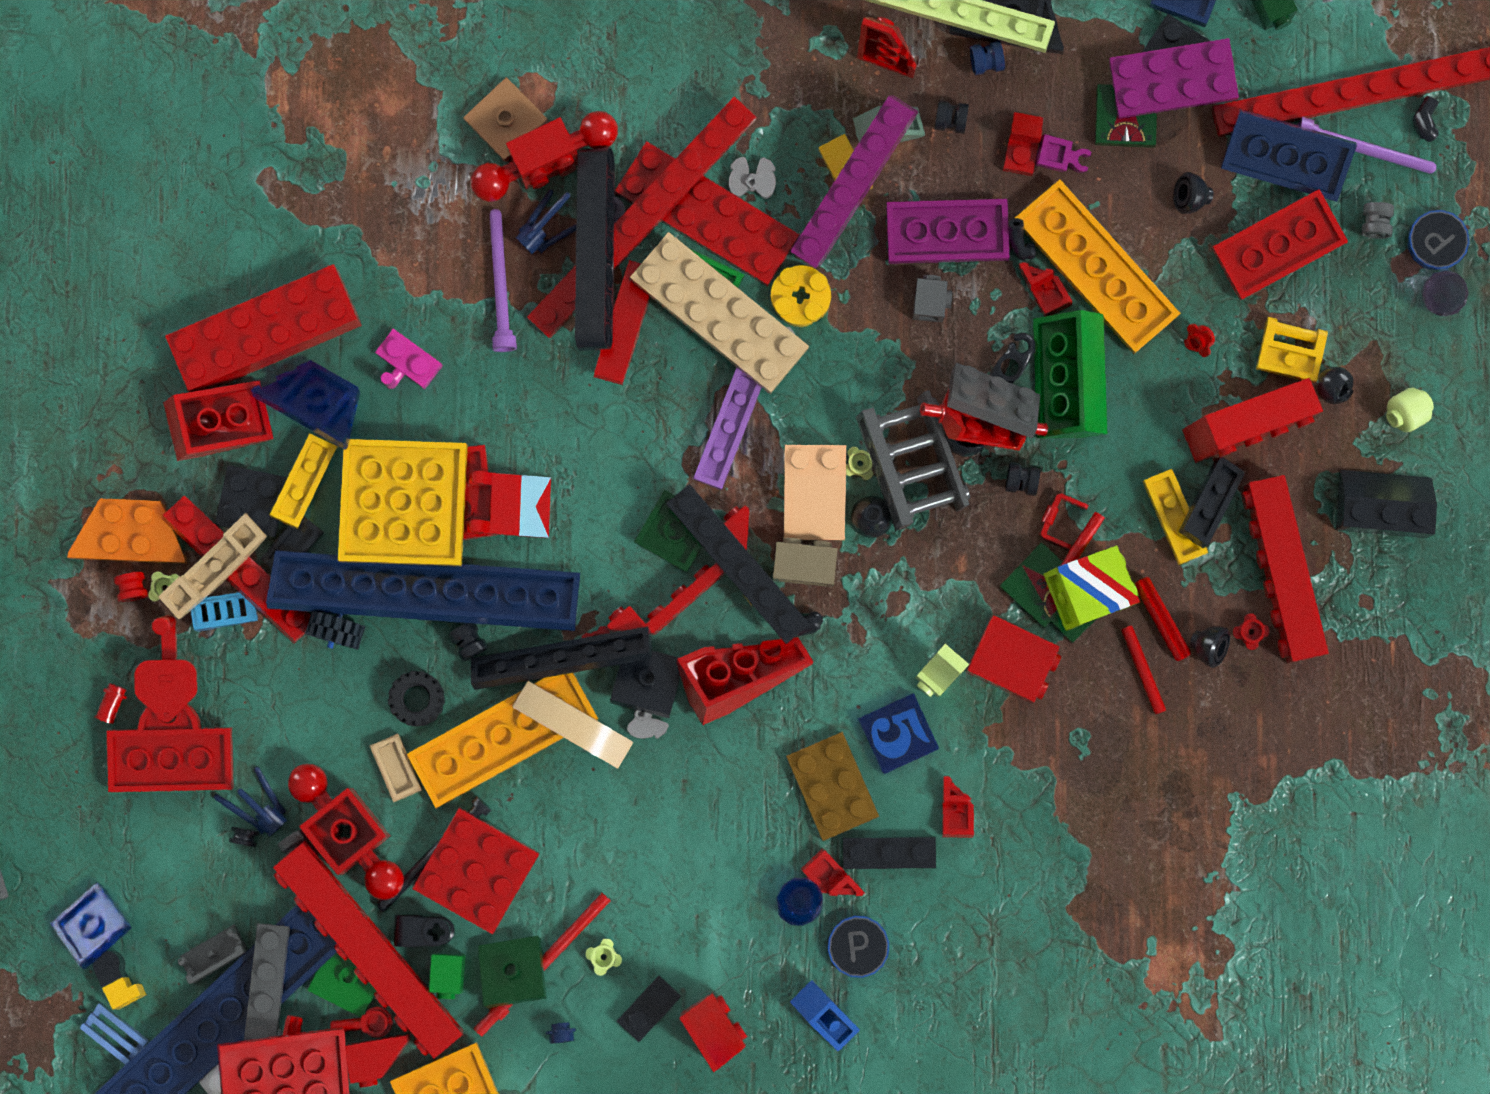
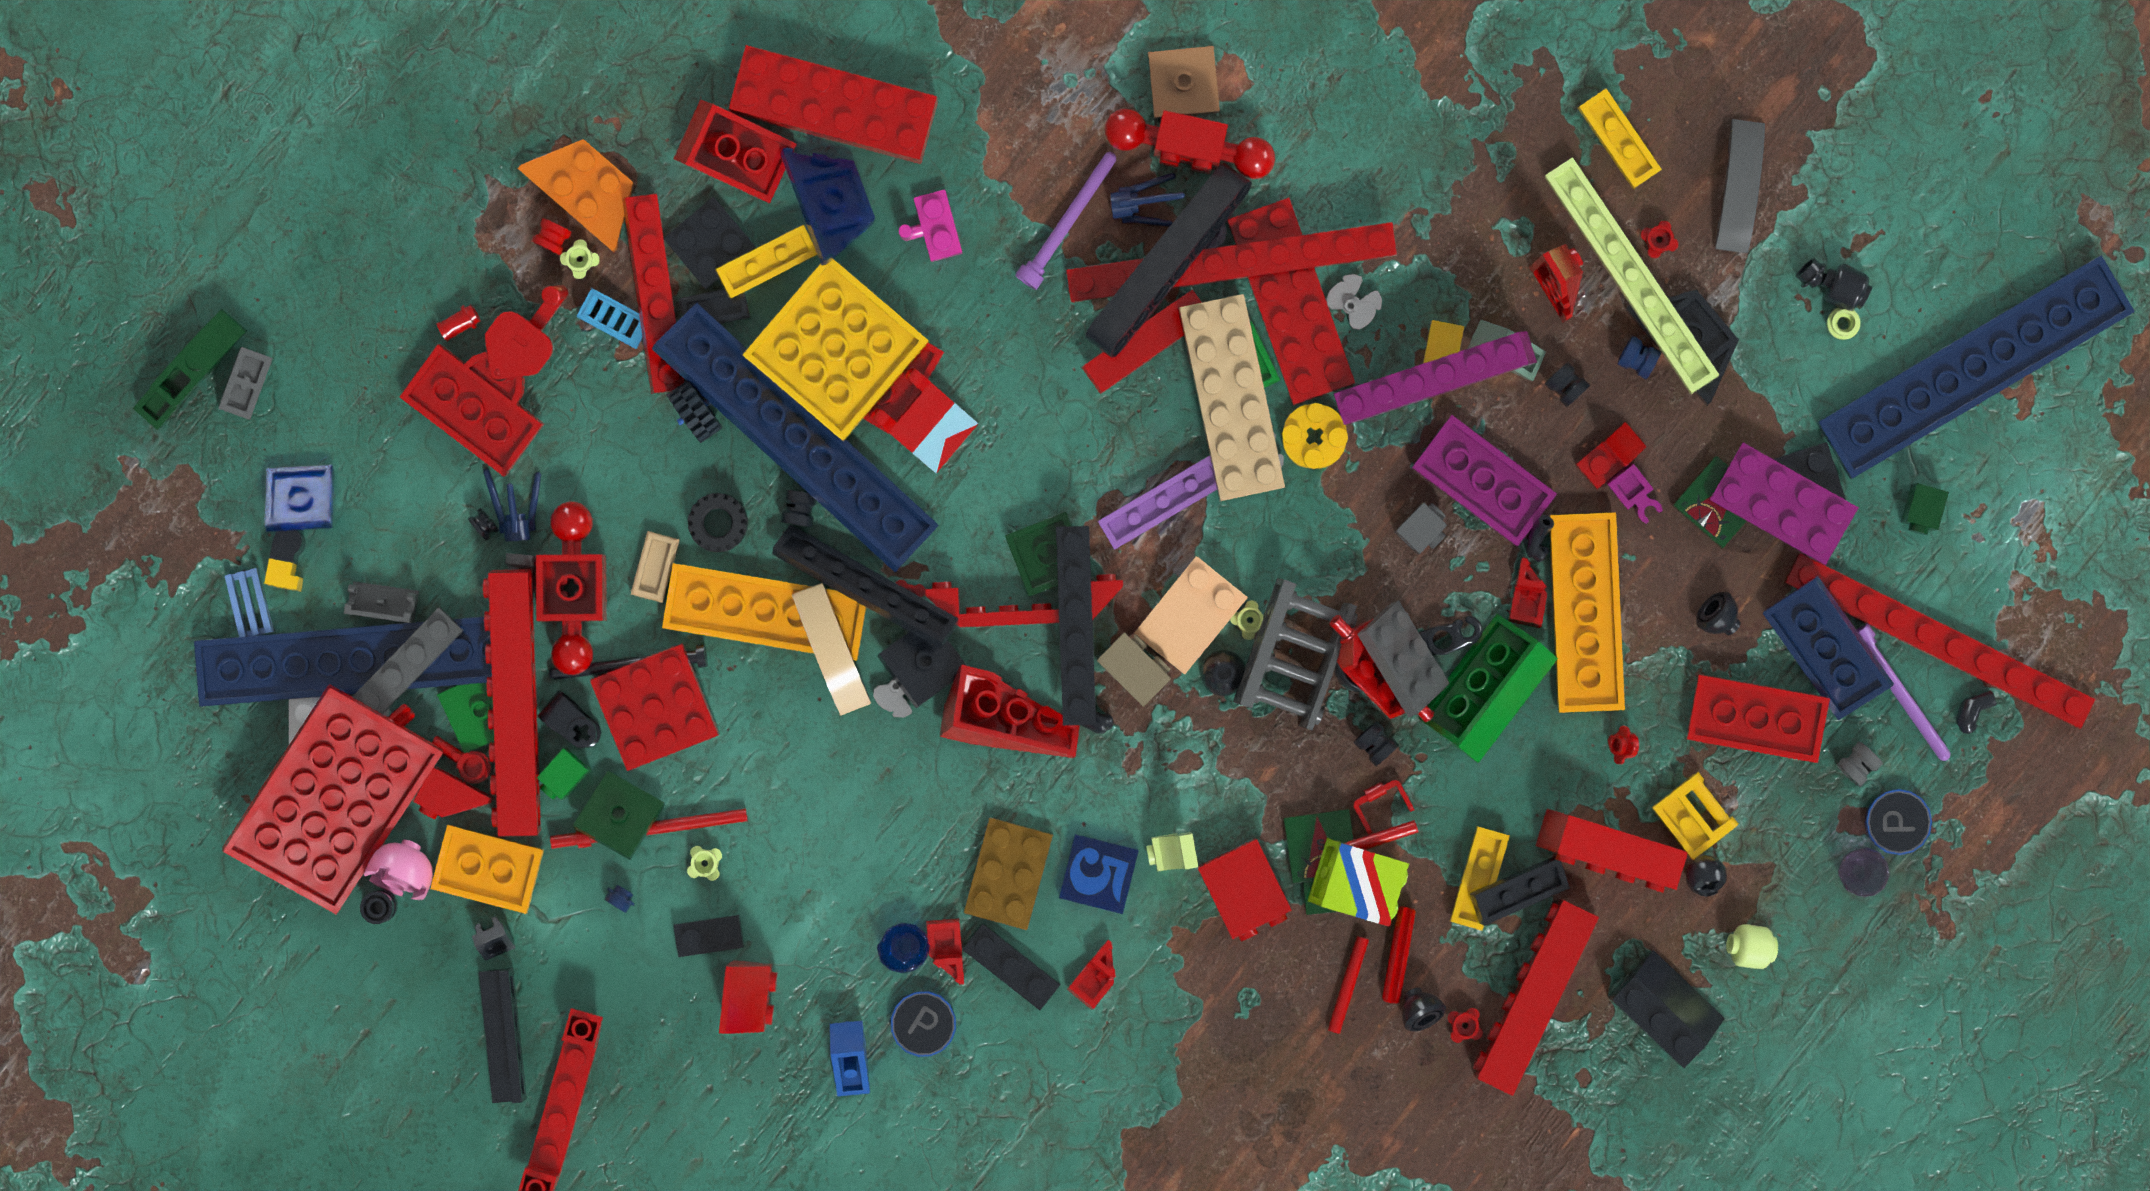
camera: 40 degrees right, 5 degrees up
tan slope [158,514,267,619] -> none

